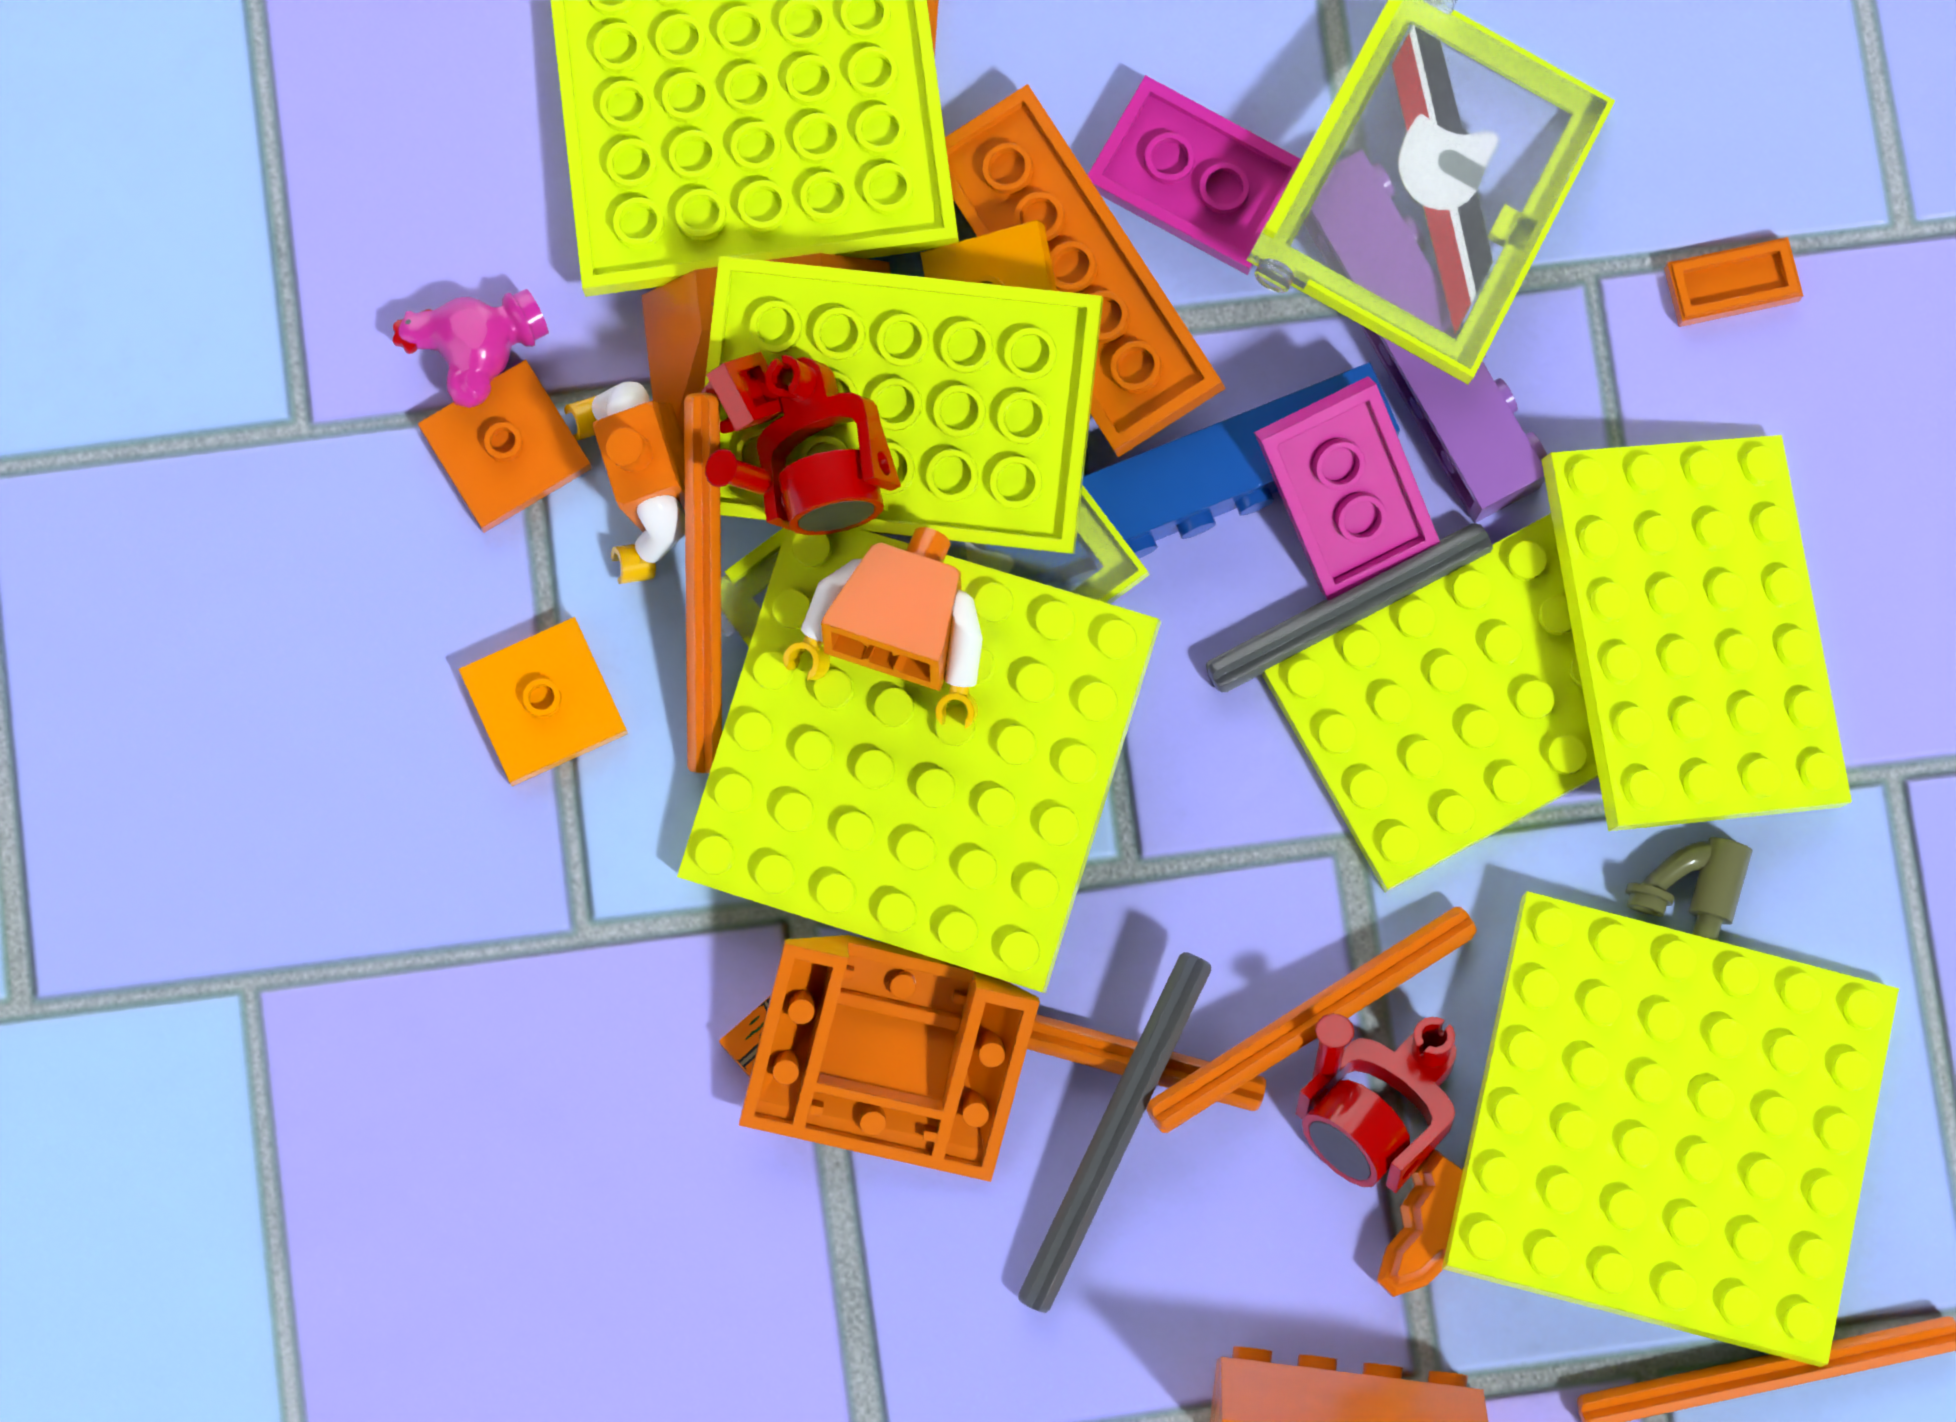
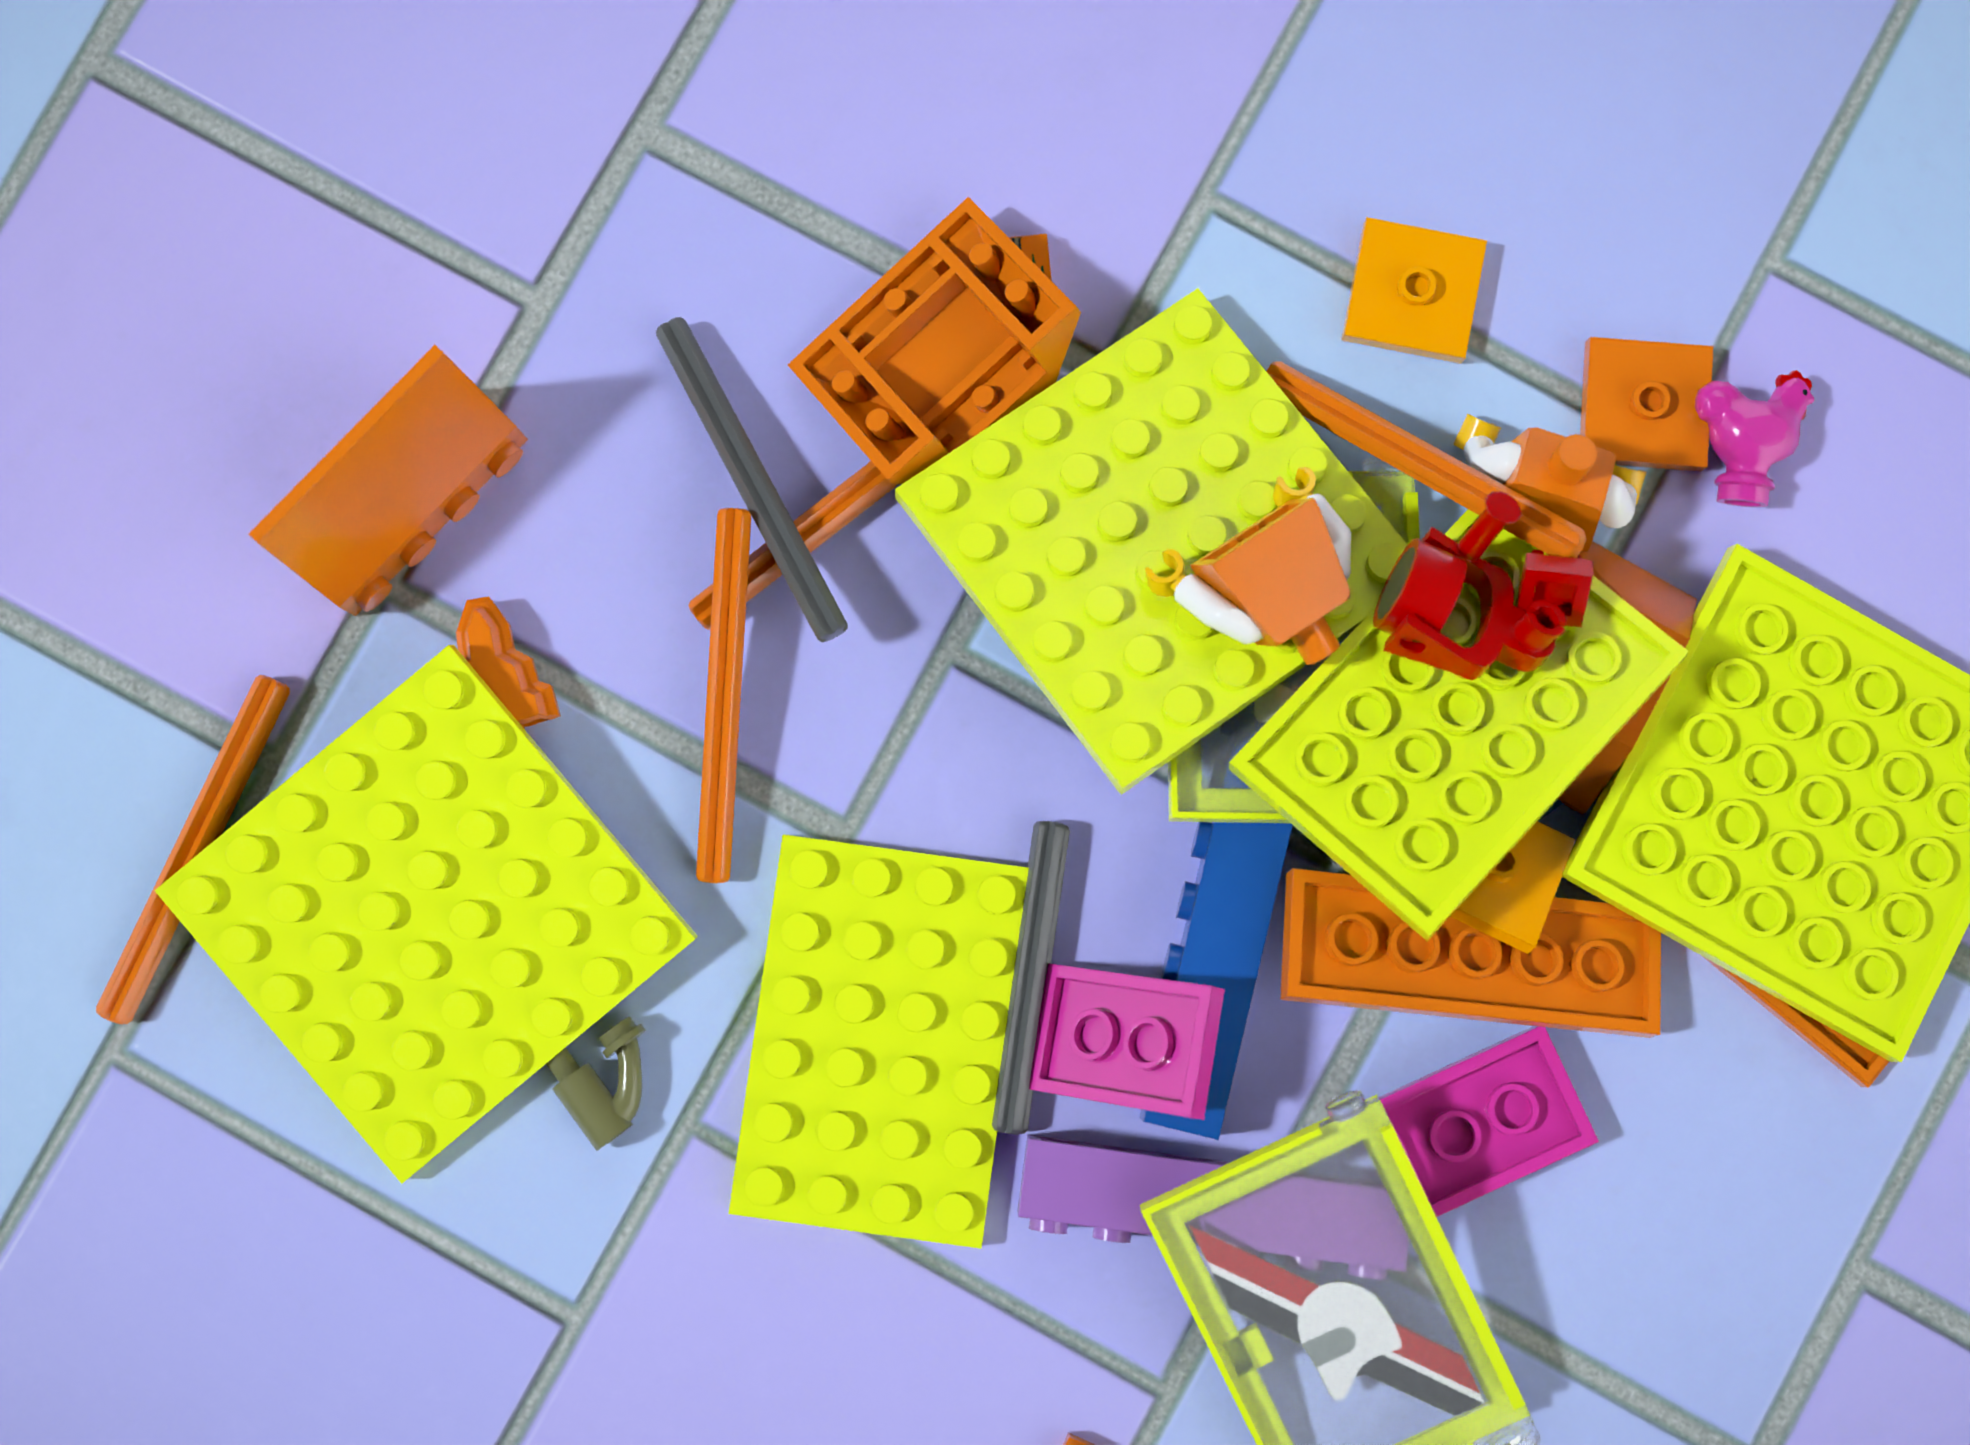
camera: 130 degrees right, 5 degrees up
red piece [1295,1013,1457,1193] -> none
neon yellow plate [1541,435,1852,831] -> none

